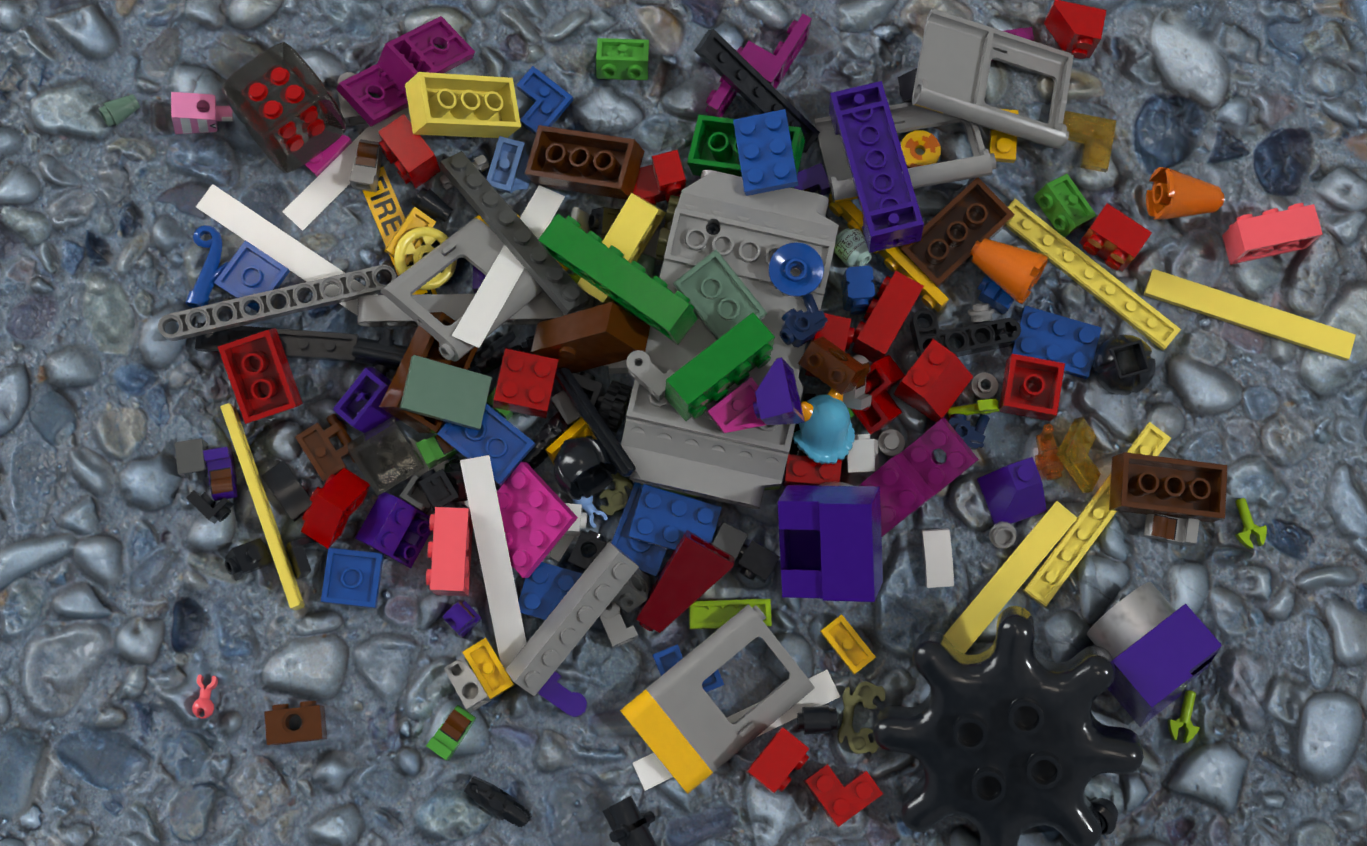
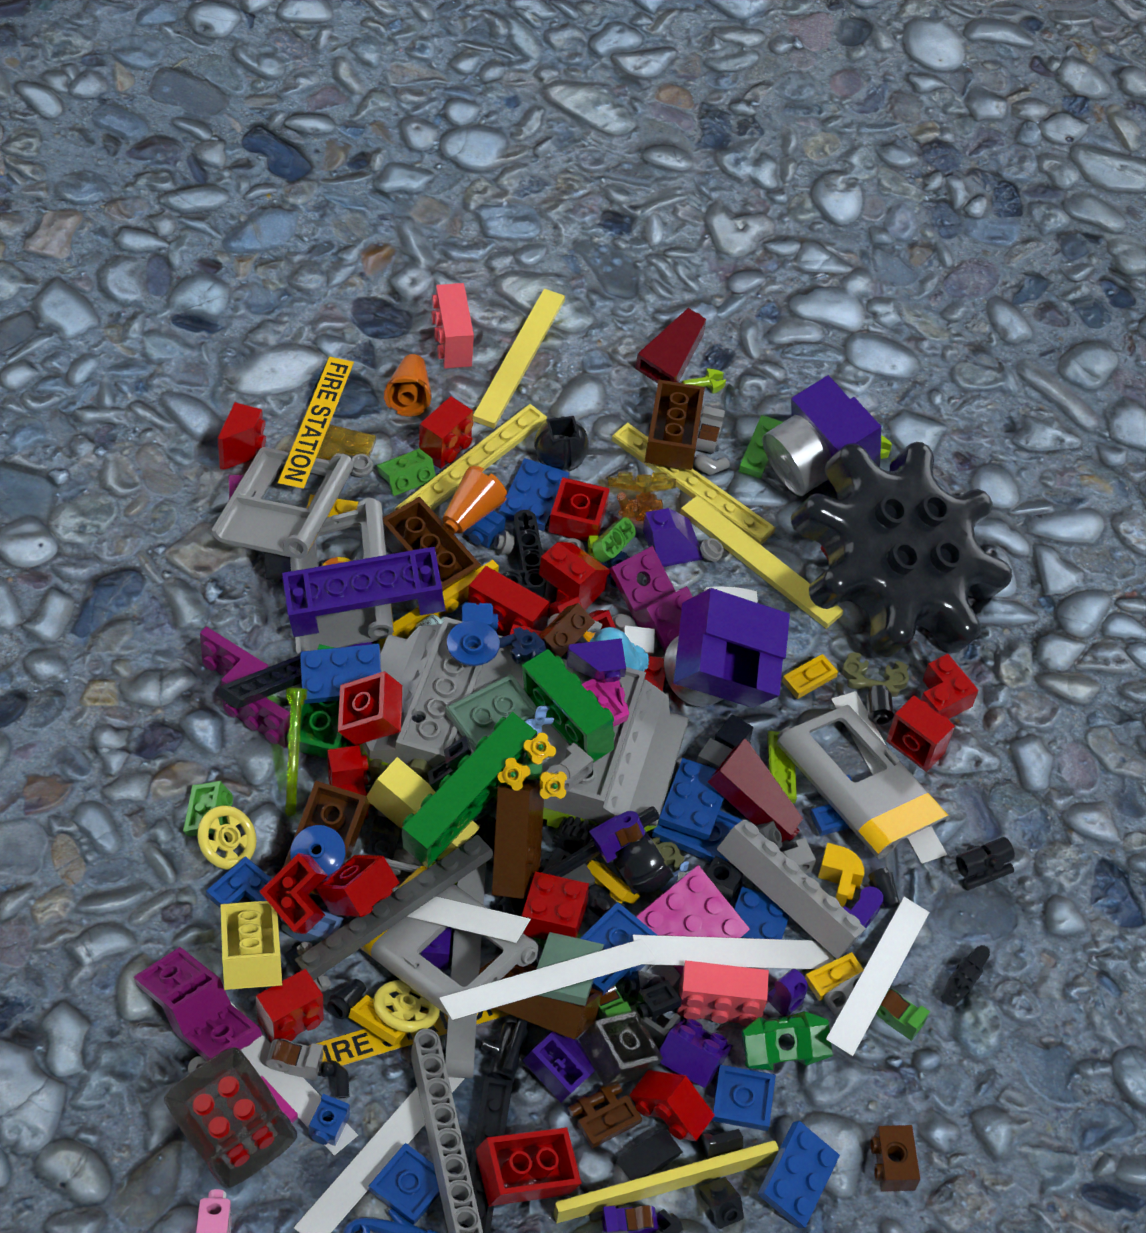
camera: 90 degrees left, 25 degrees down
none -> light yellow plate [198,806,257,870]
none -> red brick [259,853,328,934]
none -> yellow sticker [278,357,354,489]
none -> clear neon green piece [285,688,308,817]
none -> blue dish [290,825,346,879]
none -> blue brick [309,1094,350,1146]
none -> red brick [316,855,400,917]
none -> black arm [319,1060,350,1099]
none -> red brick [338,671,403,745]
none -> light grey plate [352,454,373,477]
none -> black slope [428,735,472,792]
none -> white sticker [439,939,656,1020]
none -> yellow plant [498,732,567,799]
none -> light blue arm [525,706,554,735]
none -> dark purple leg [589,811,645,863]
none -> bright green beam [592,517,636,562]
none -> dark red slope [635,308,706,383]
none -> light grey arm [693,455,730,475]
none -> bright green plate [739,415,783,479]
none -> green piece [741,1011,833,1070]
none -> blue plate [757,1121,840,1229]
none -> yellow brick [818,843,864,907]
none -> white sticker [826,897,930,1056]
none -> black cone [868,867,901,909]

